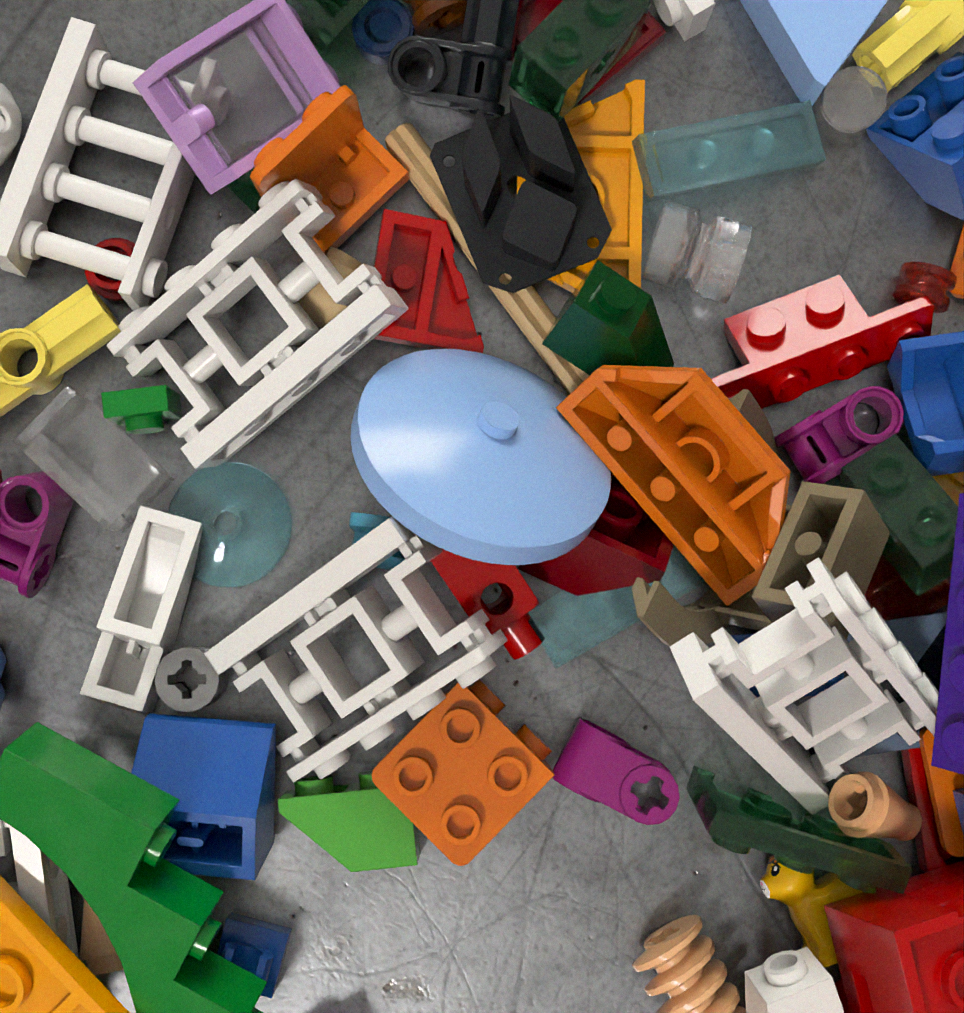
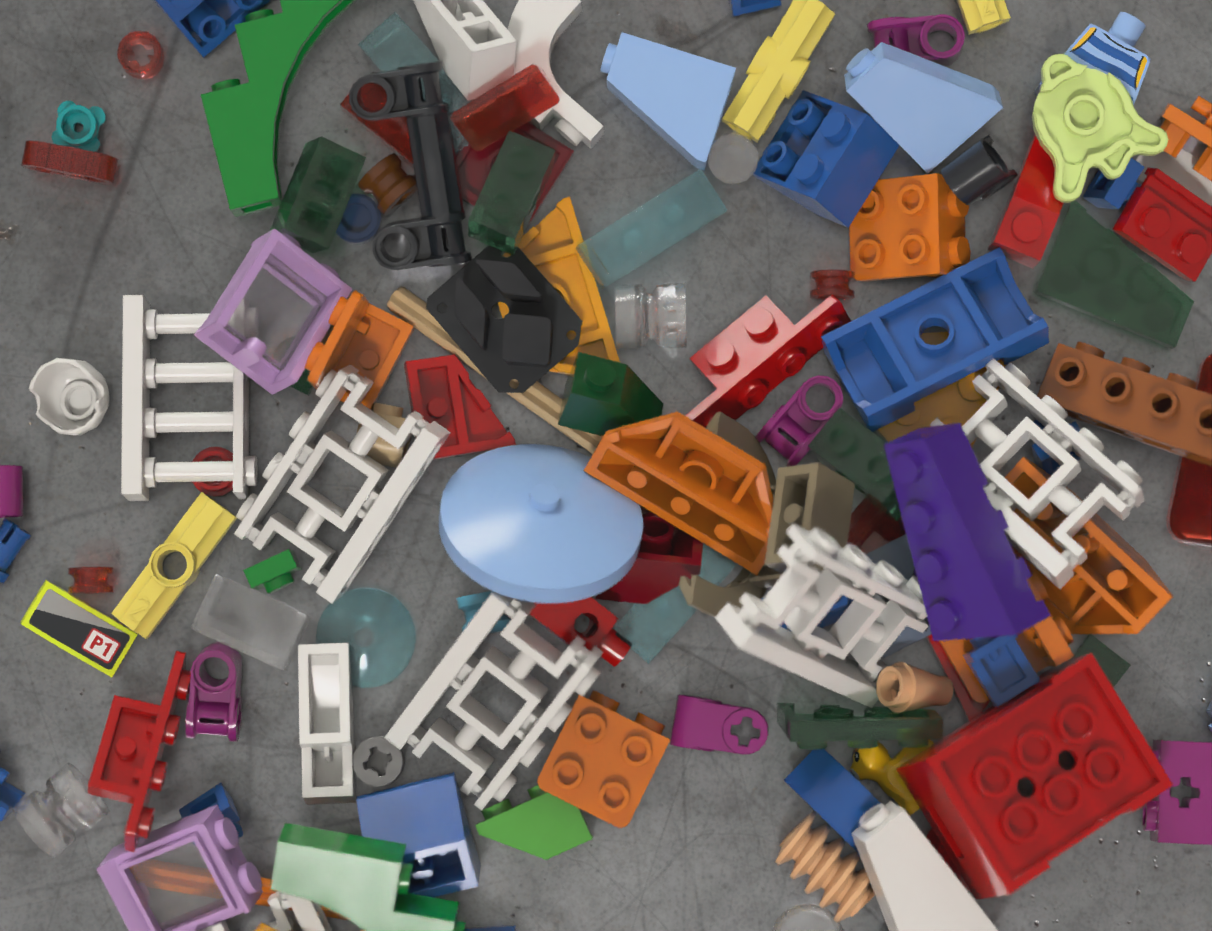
camera: 15 degrees left, 0 degrees up
none -> blue brick [784,744,881,854]

